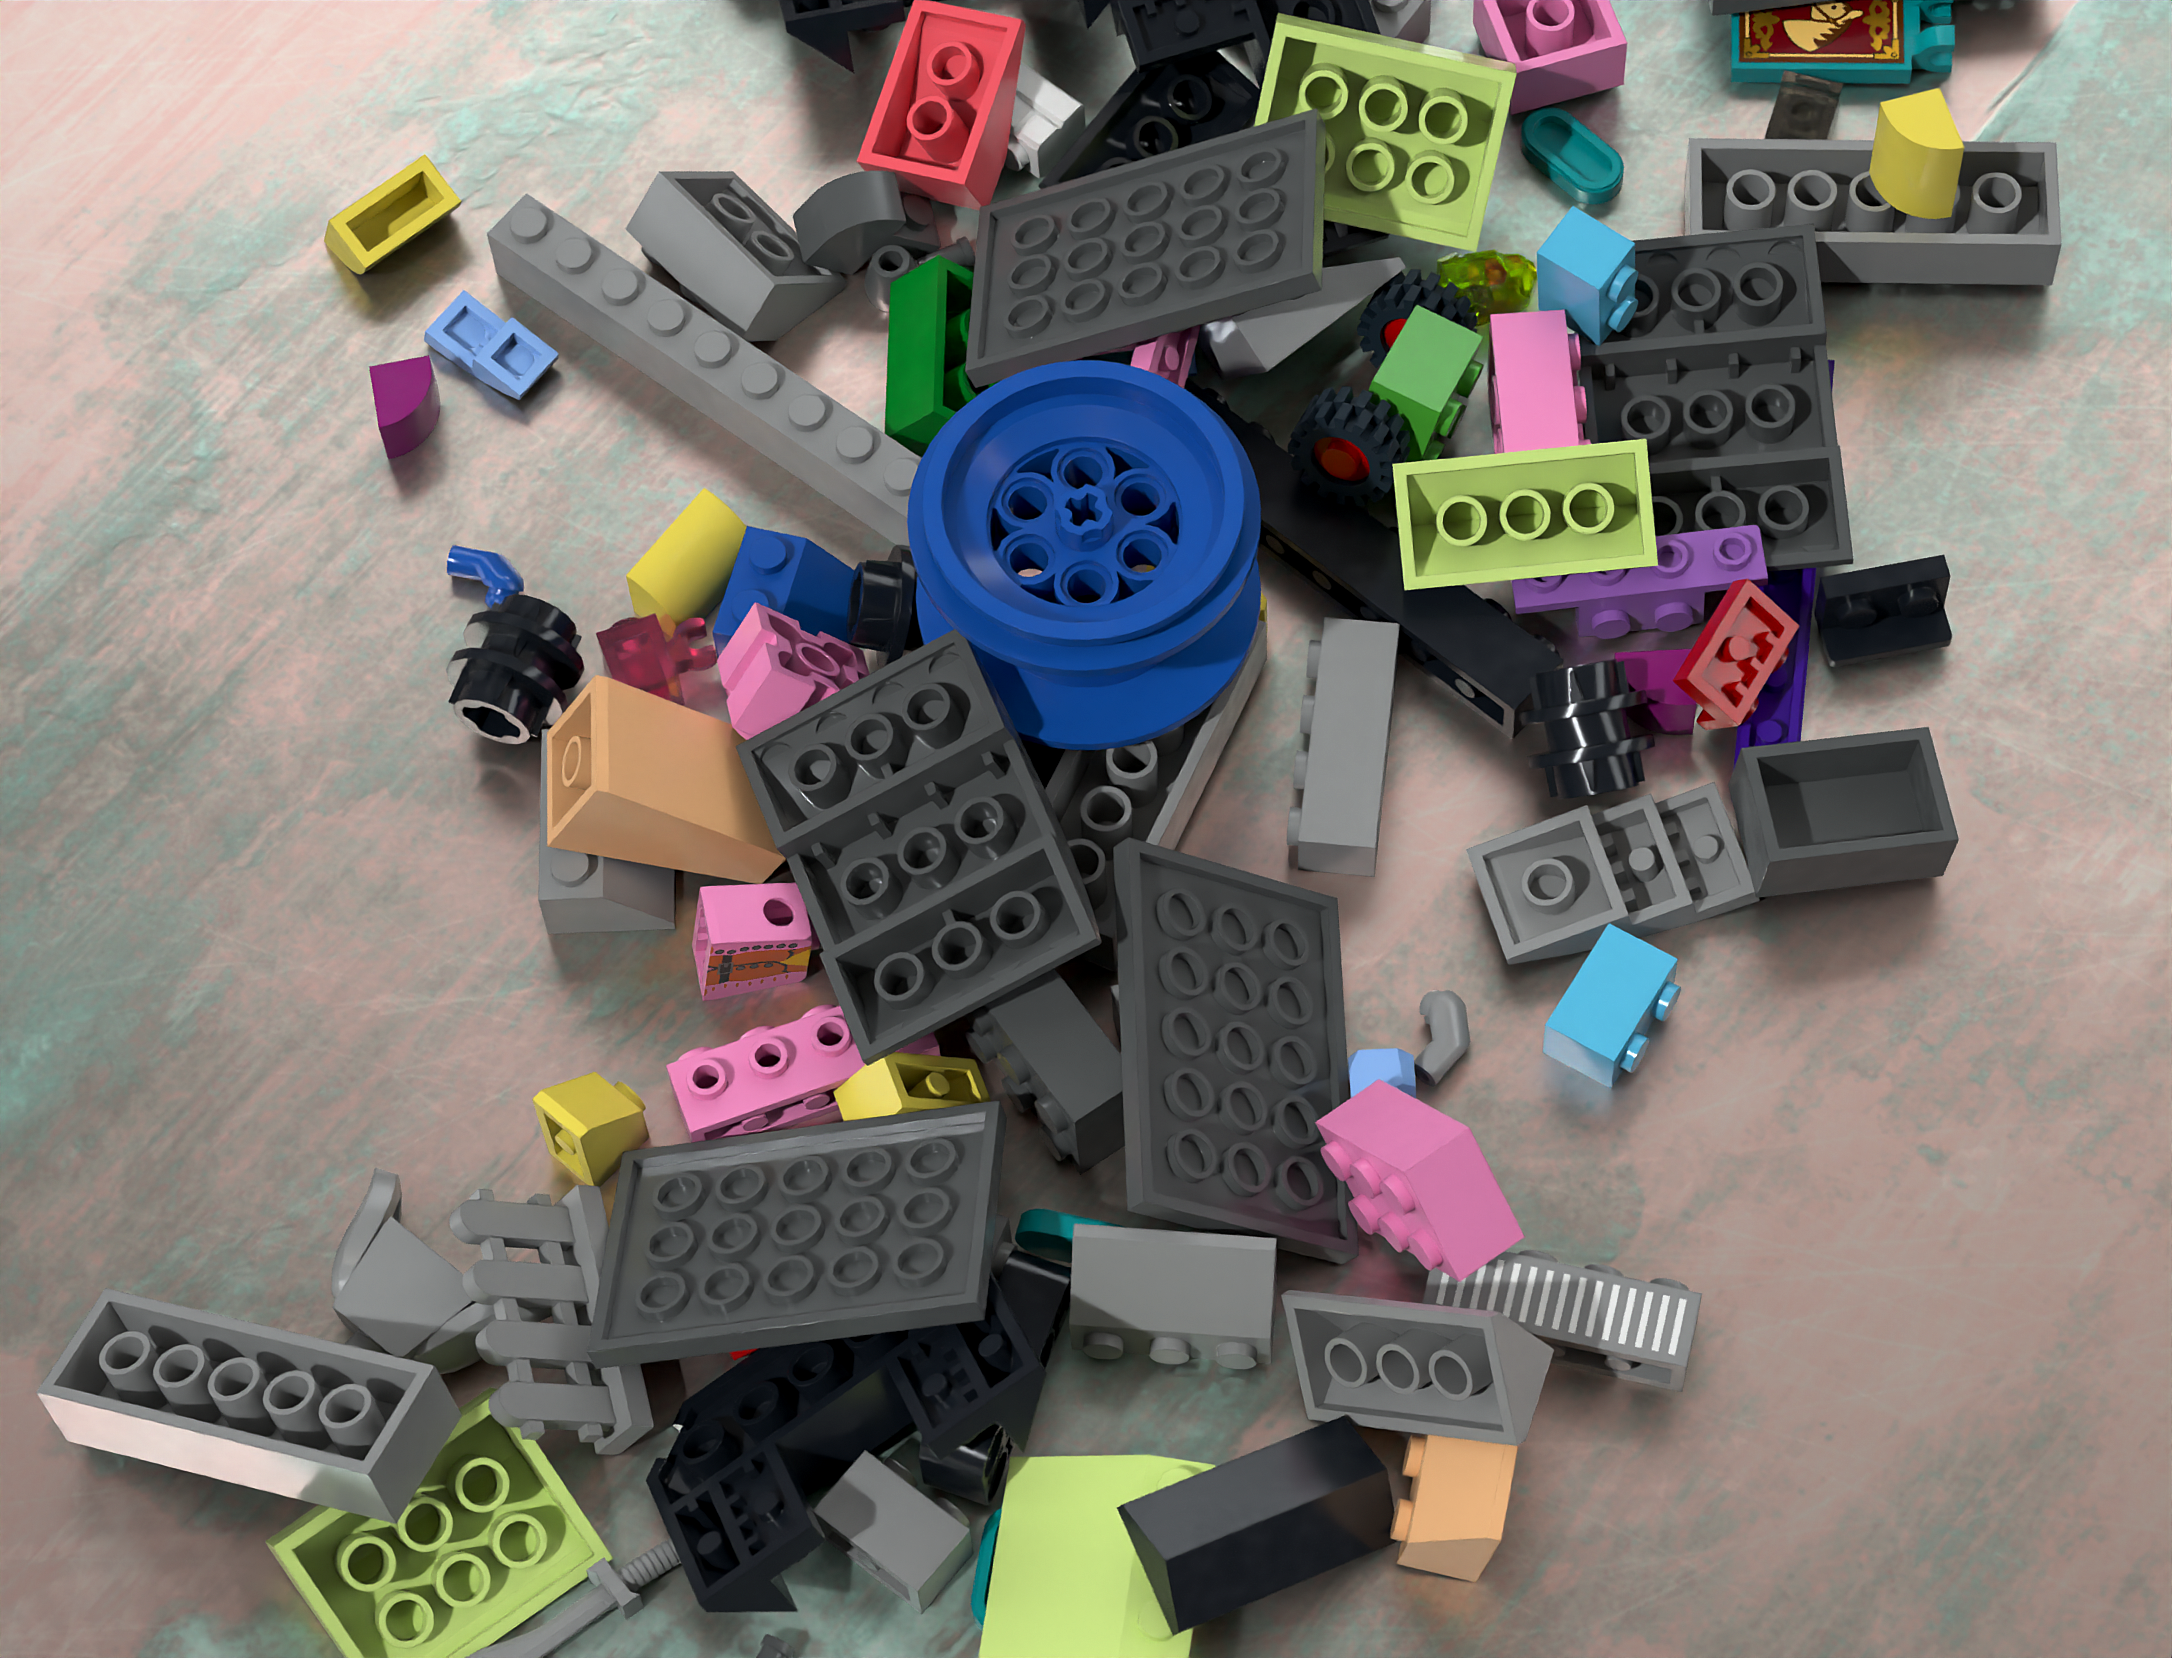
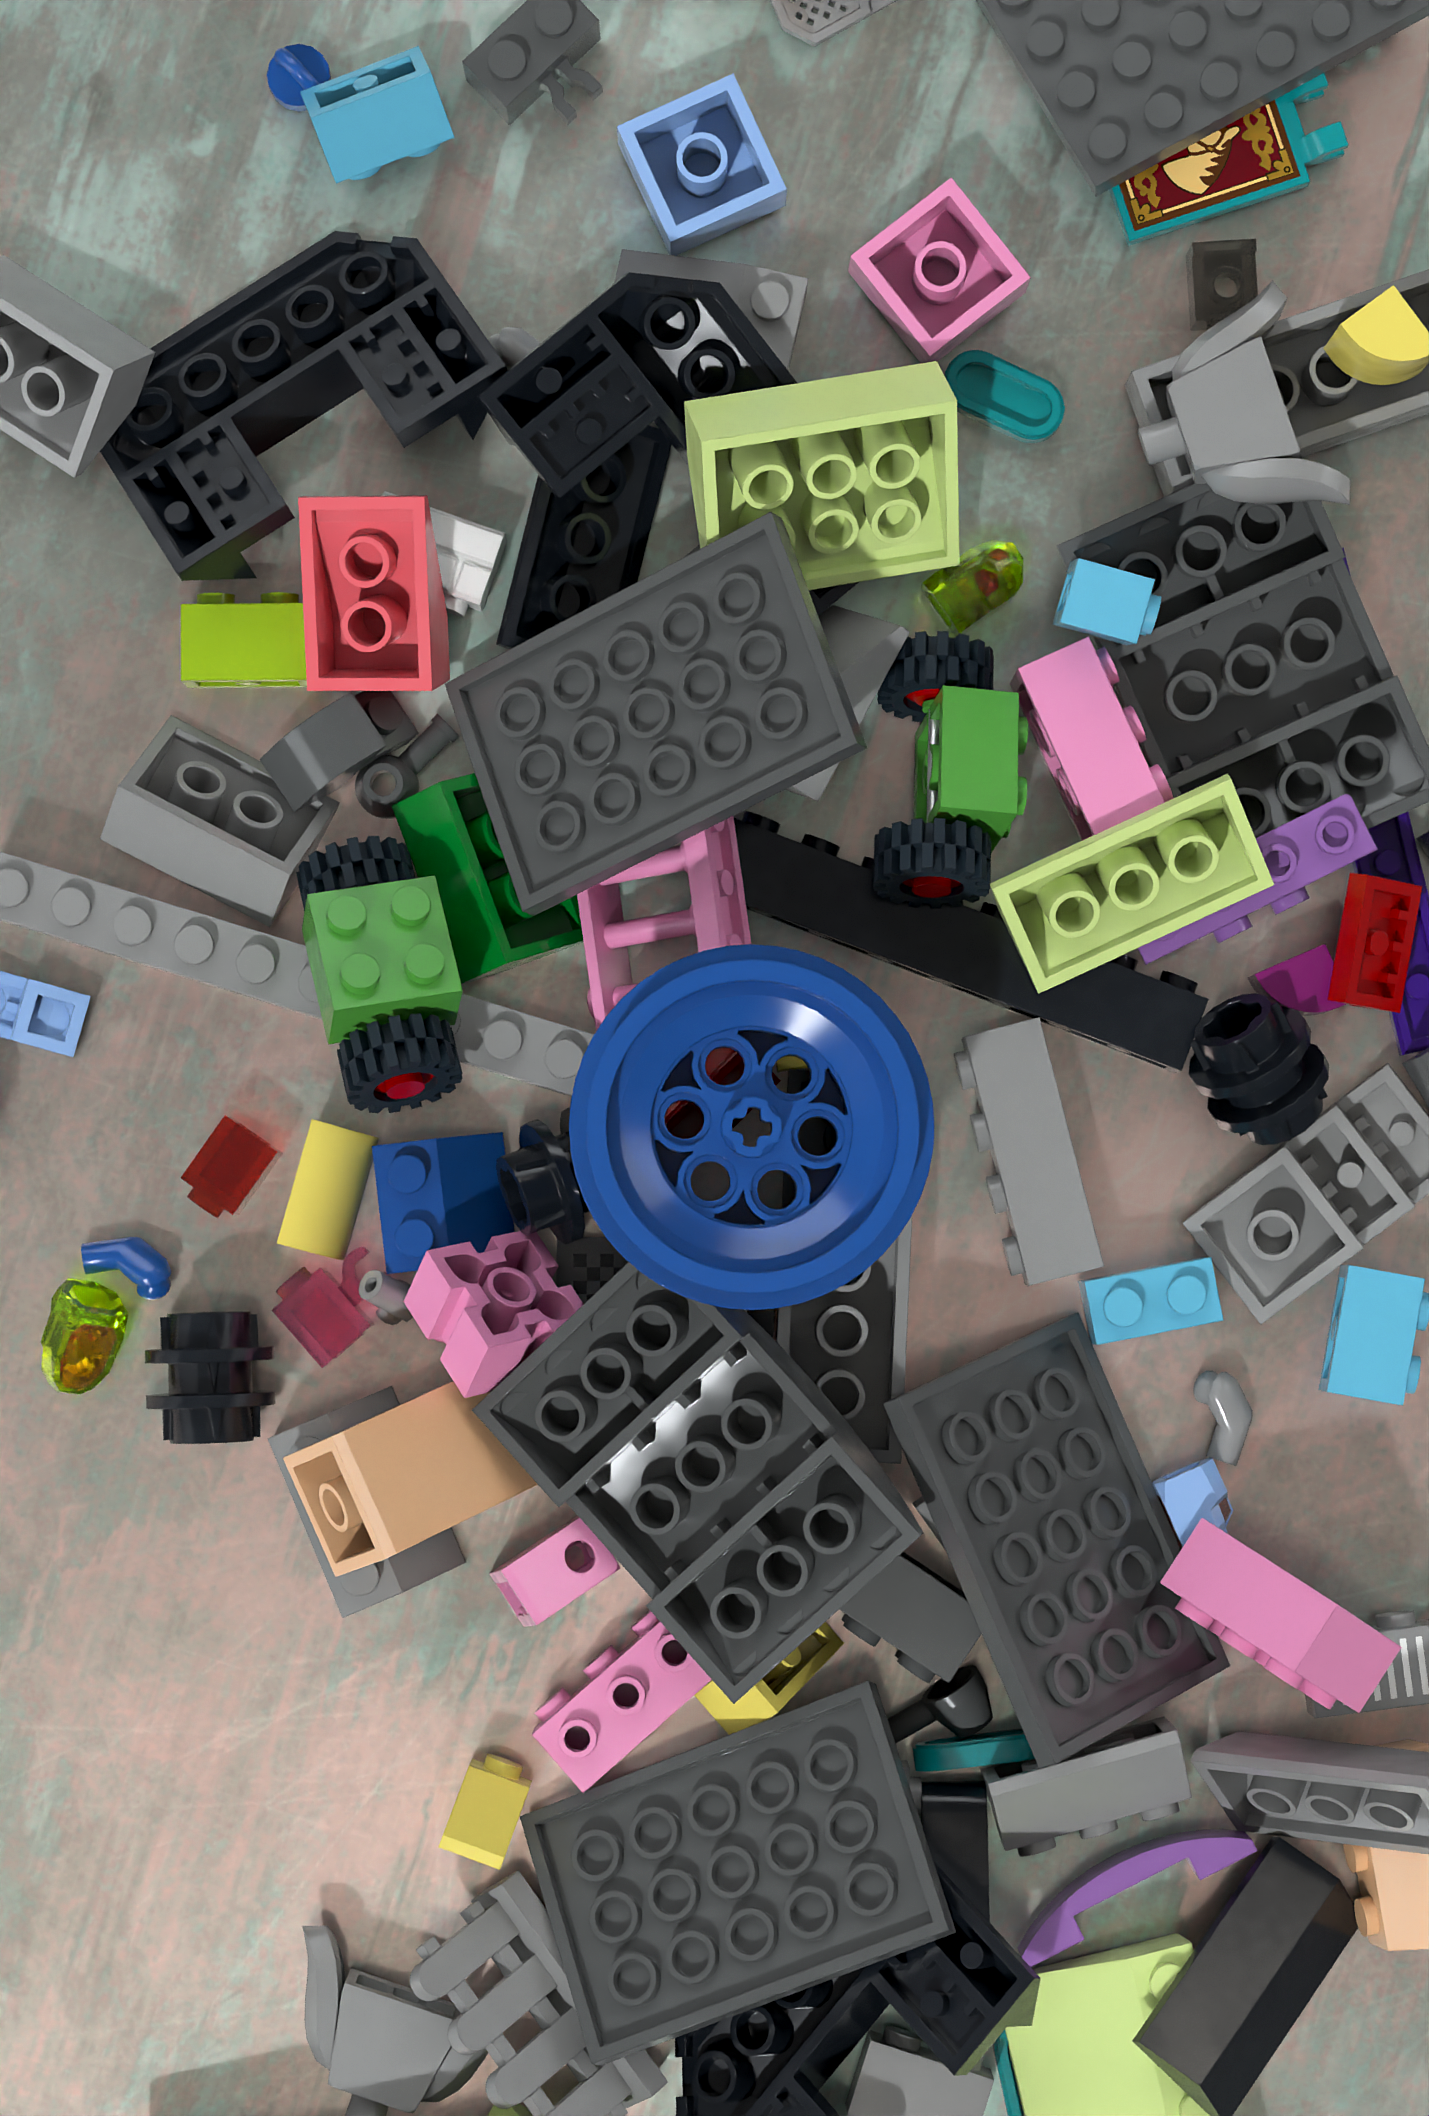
camera: 30 degrees left, 25 degrees up
none -> clear neon green rock [41,1278,129,1394]
none -> lime brick [181,592,307,688]
none -> clear red brick [181,1115,283,1218]
none -> brick [296,836,463,1113]
none -> light grey arm [359,1270,413,1325]
none -> dark grey bar [888,1665,993,1747]
none -> medium lavender slope [1017,1829,1258,1967]
none -> medium azure brick [1078,1257,1224,1345]
none -> light grey torso [1138,280,1351,505]

